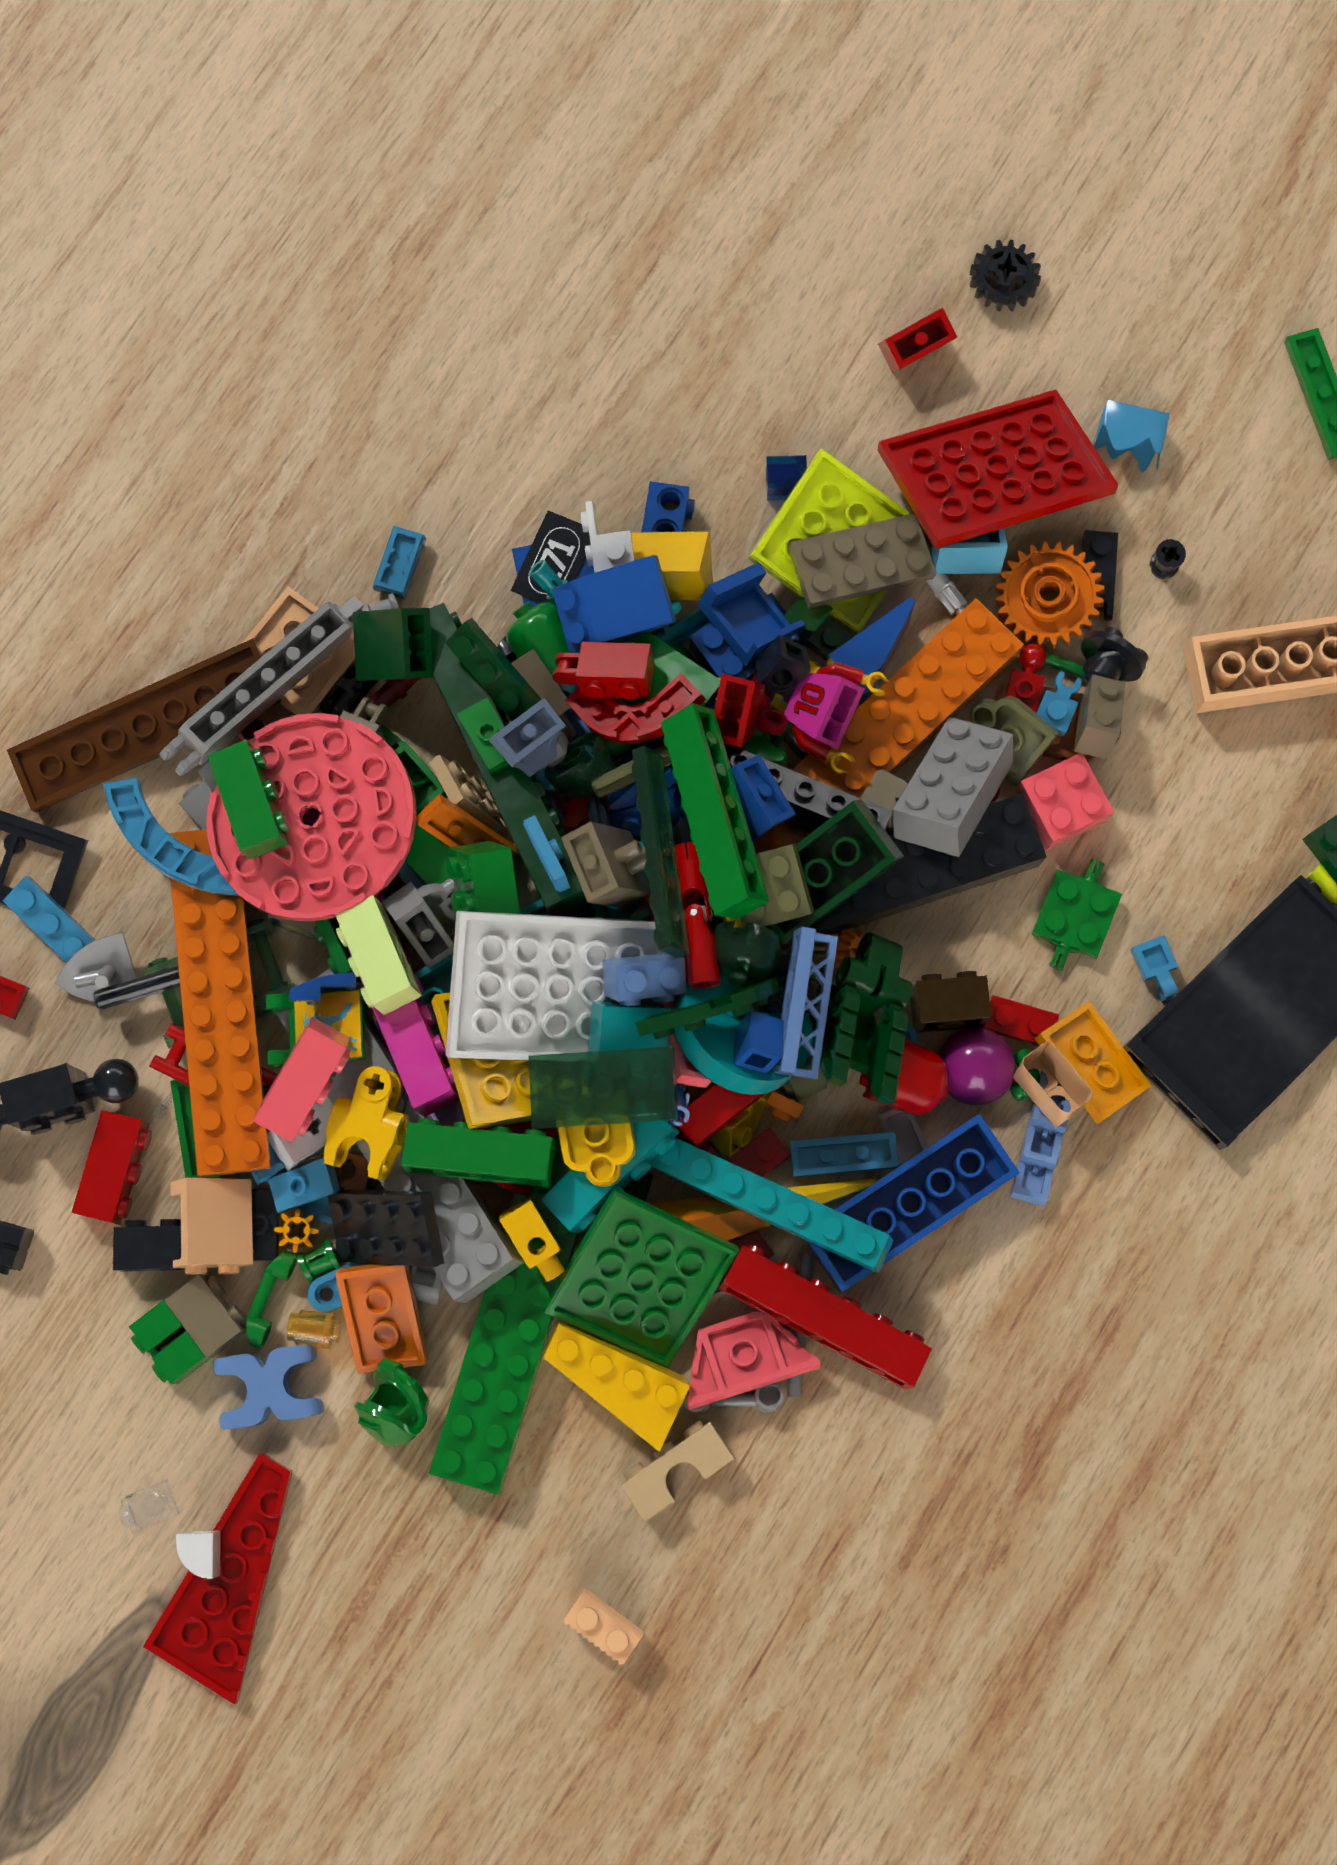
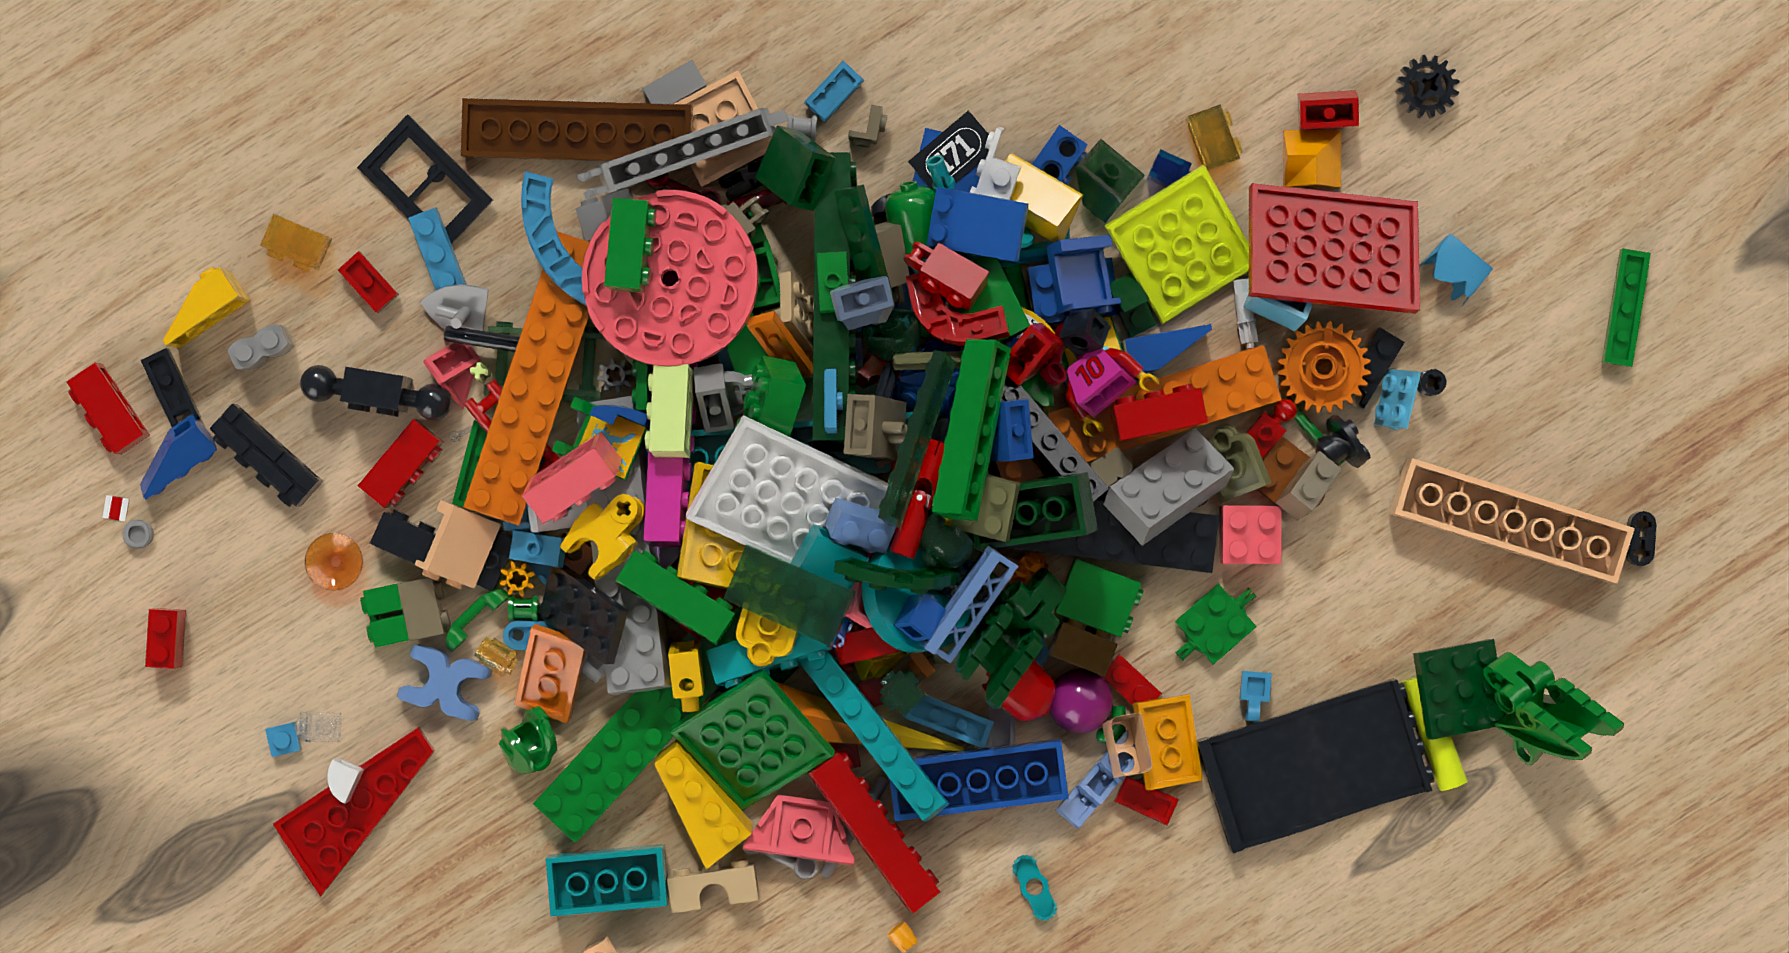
camera: 20 degrees right, 10 degrees up
dark tan plate [788,513,937,609] -> none
dark azure plate [1037,671,1082,736] -> none
none -> dark azure plate [265,721,302,757]
none -> clear orange dish [305,533,363,591]
none -> coral slope [423,343,481,409]
none -> yellowish green piece [470,362,492,383]
none -> teal brick [545,844,670,917]
none -> light grey gear [597,358,633,394]
none -> light grey tile [642,60,707,104]
none -> dark tan bracket [848,105,887,148]
none -> clear green brick [879,668,925,716]
none -> light orange hose [887,921,918,953]
none -> teal piece [1012,855,1057,921]
none -> green brick [1054,558,1144,637]
none -> clear green slope [1075,139,1145,223]
none -> red brick [1109,384,1208,442]
none -> red plate [1114,776,1179,826]
none -> clear yellow brick [1186,104,1243,172]
none -> light orange slope [1283,130,1341,188]
none -> medium azure hinge [1374,369,1421,430]

